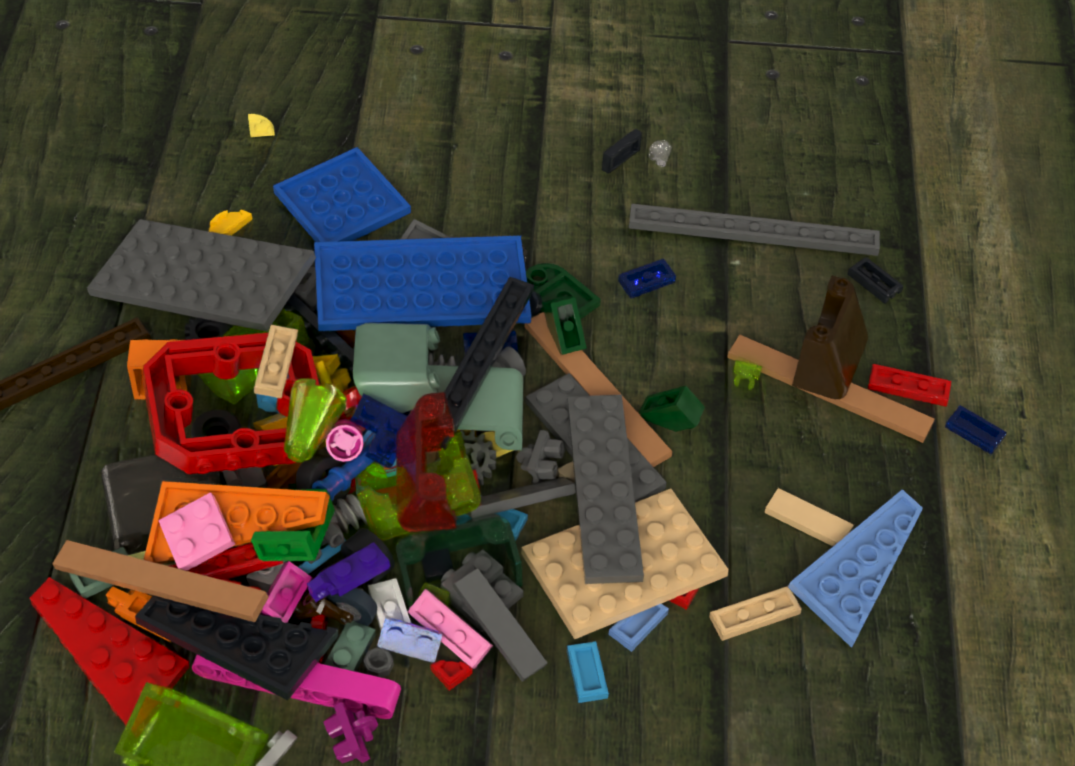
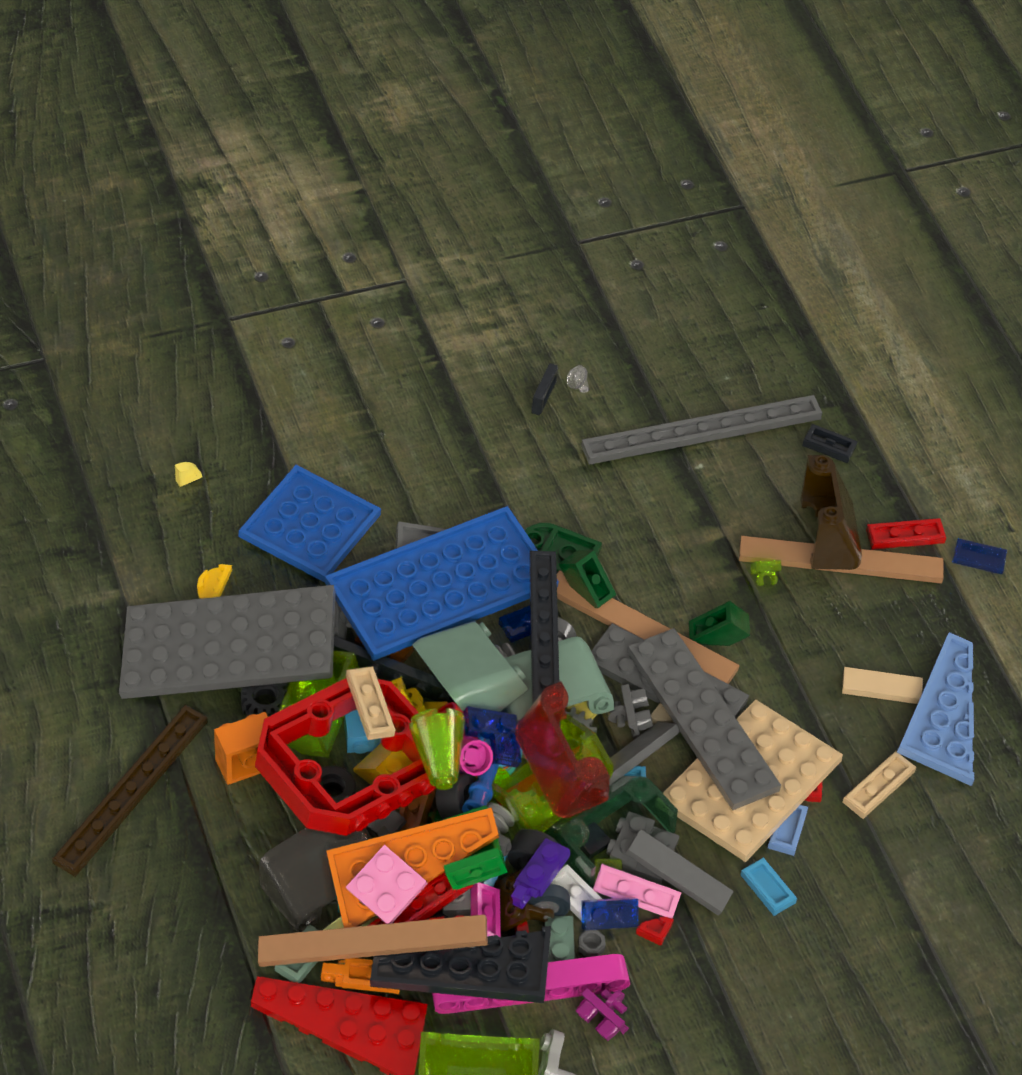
camera: 25 degrees left, 0 degrees up
clear blue plate [618,259,676,299] -> none

